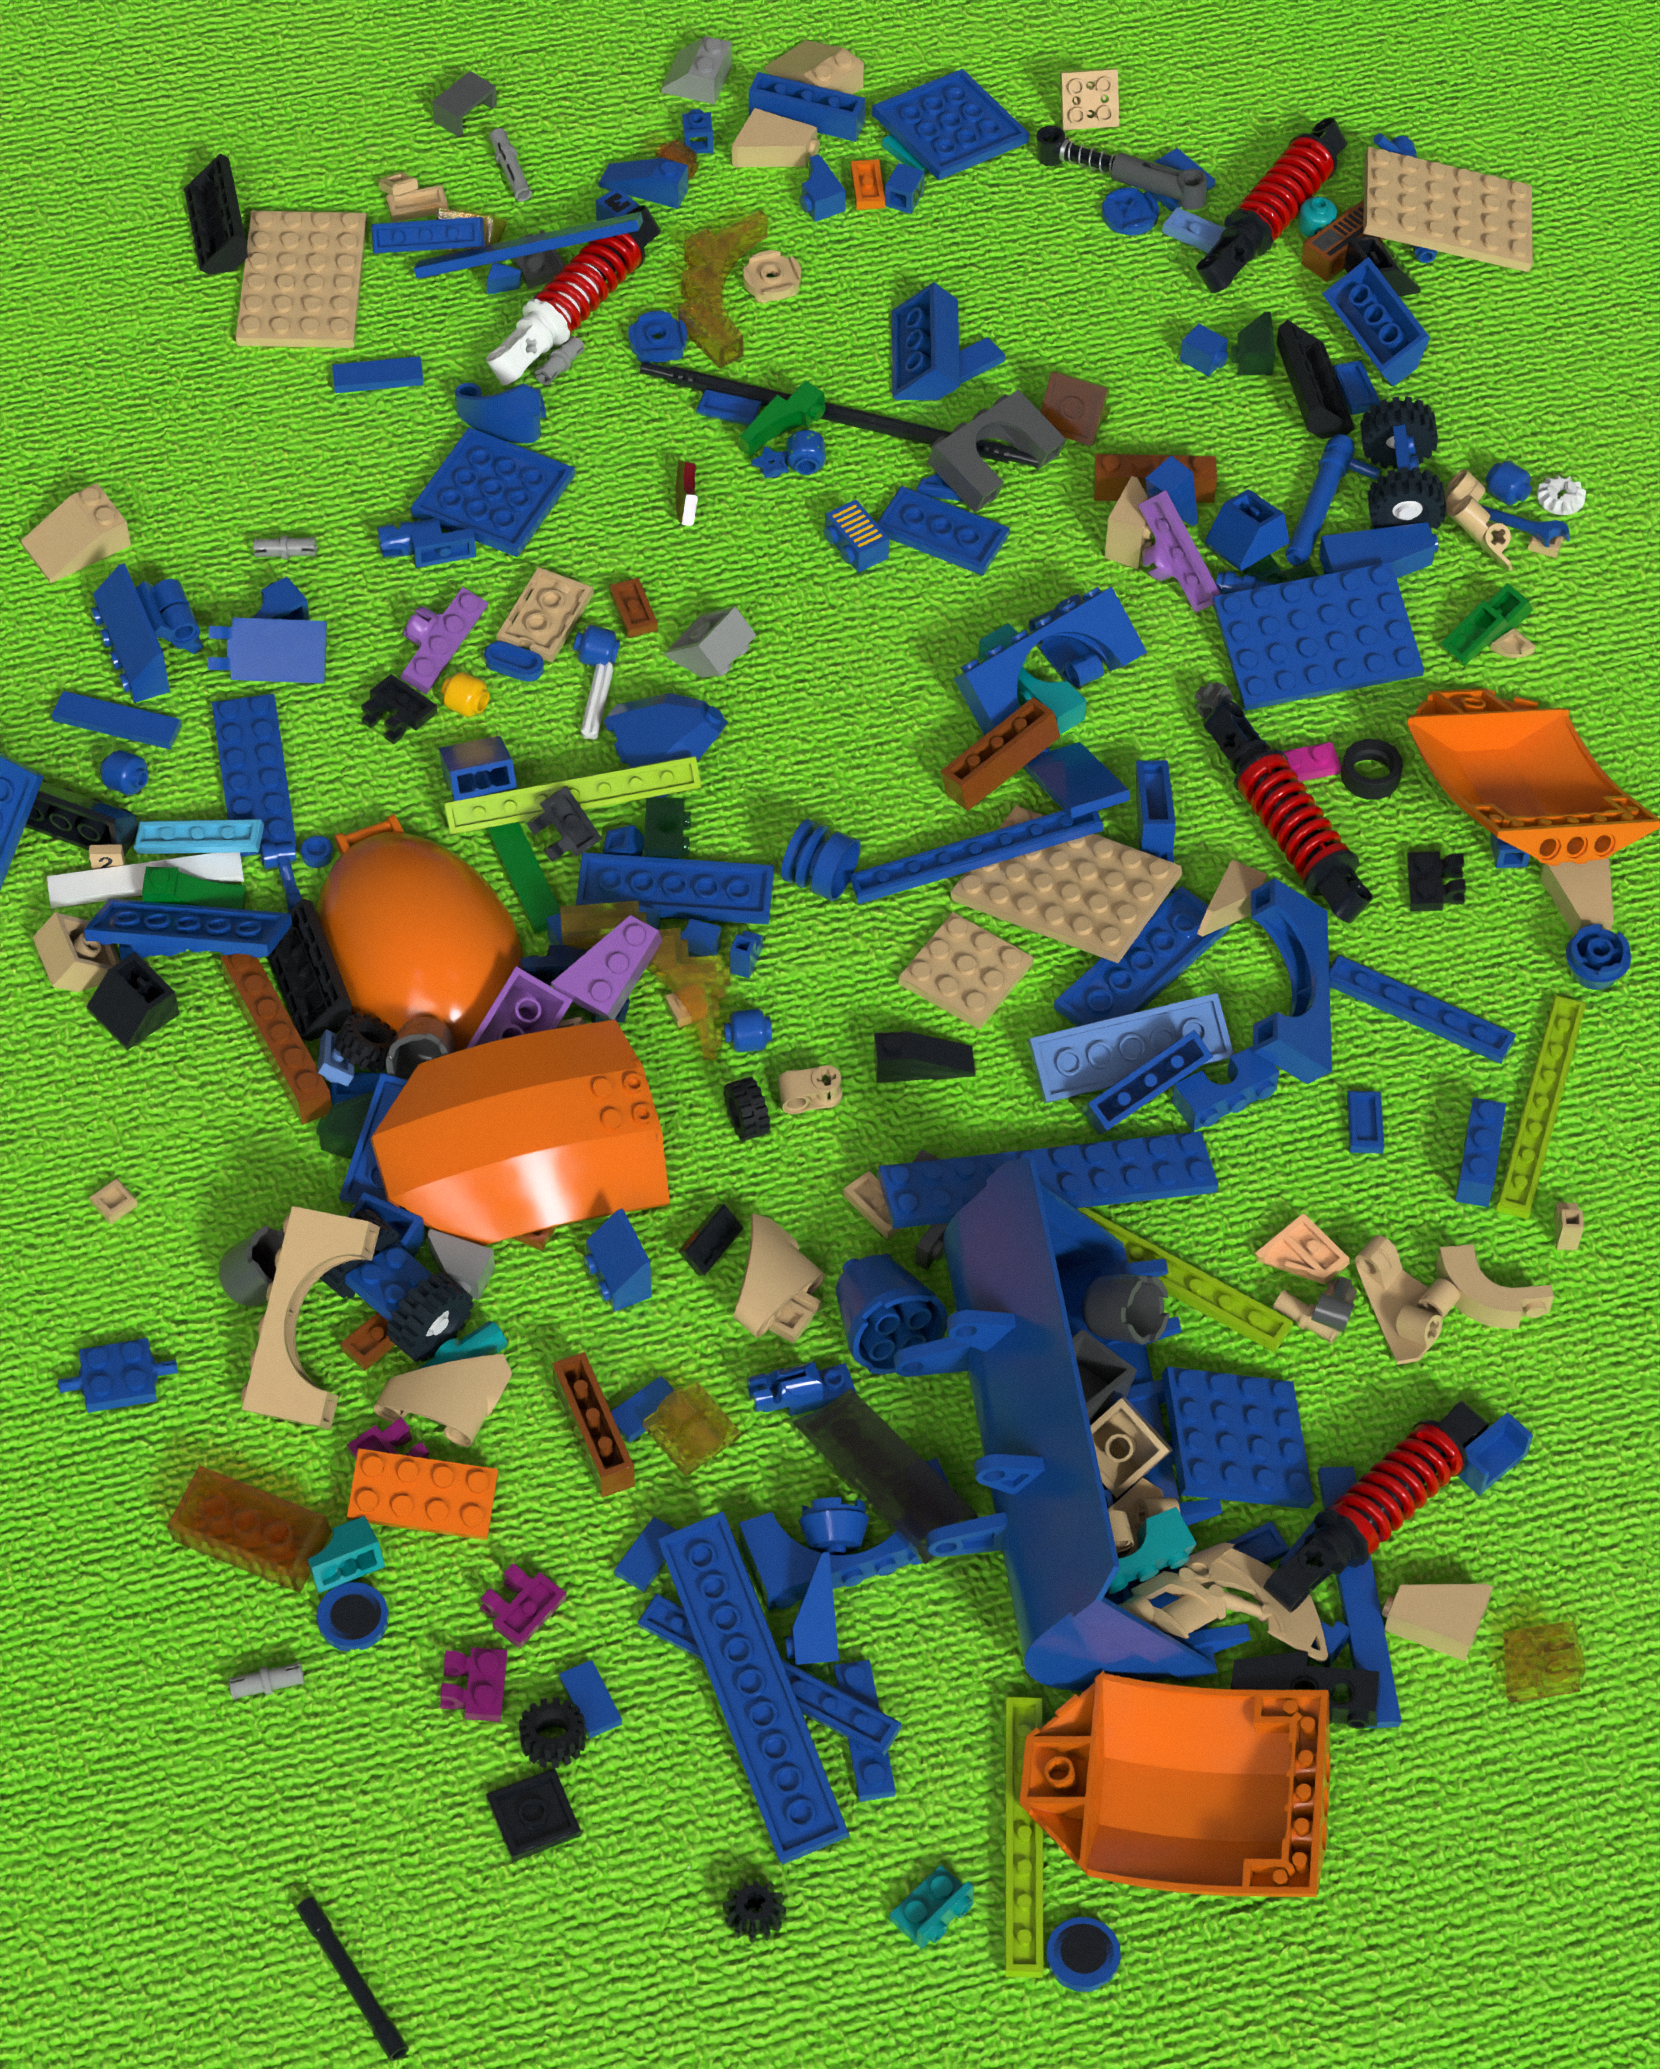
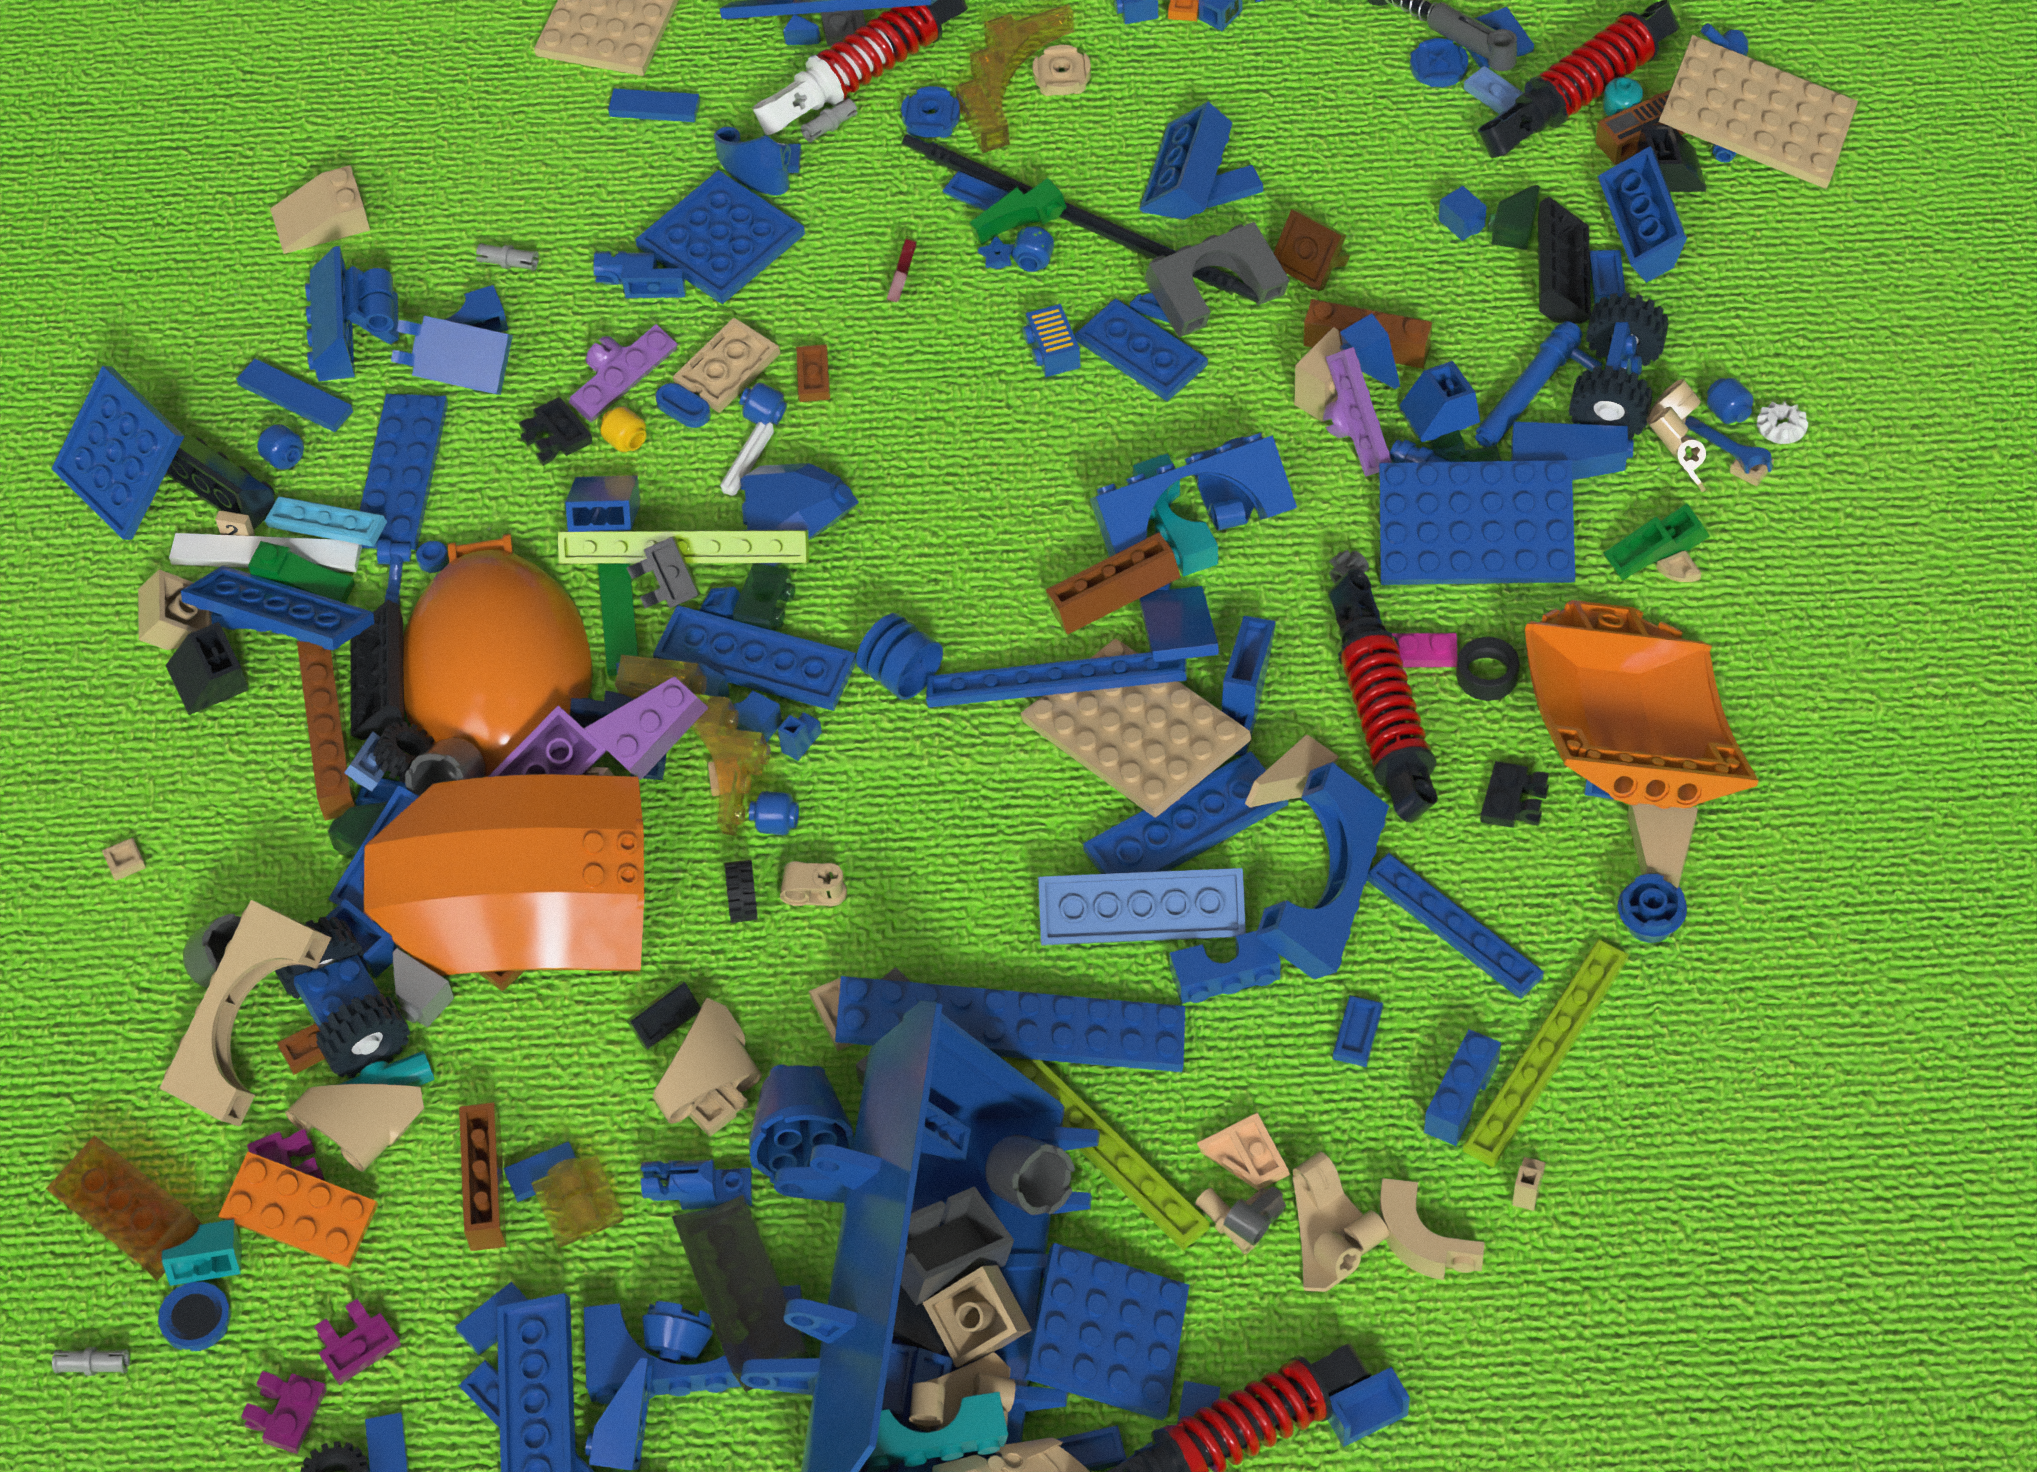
camera: 20 degrees right, 0 degrees up
blue plate [58,1338,178,1413] -> none
blue slope [583,1208,652,1312] -> none
light grey slope [664,607,757,678] -> none
black slope [874,1031,975,1083] -> none
tan plate [898,912,1034,1030] -> none
blue brick [1080,1029,1213,1135] -> none

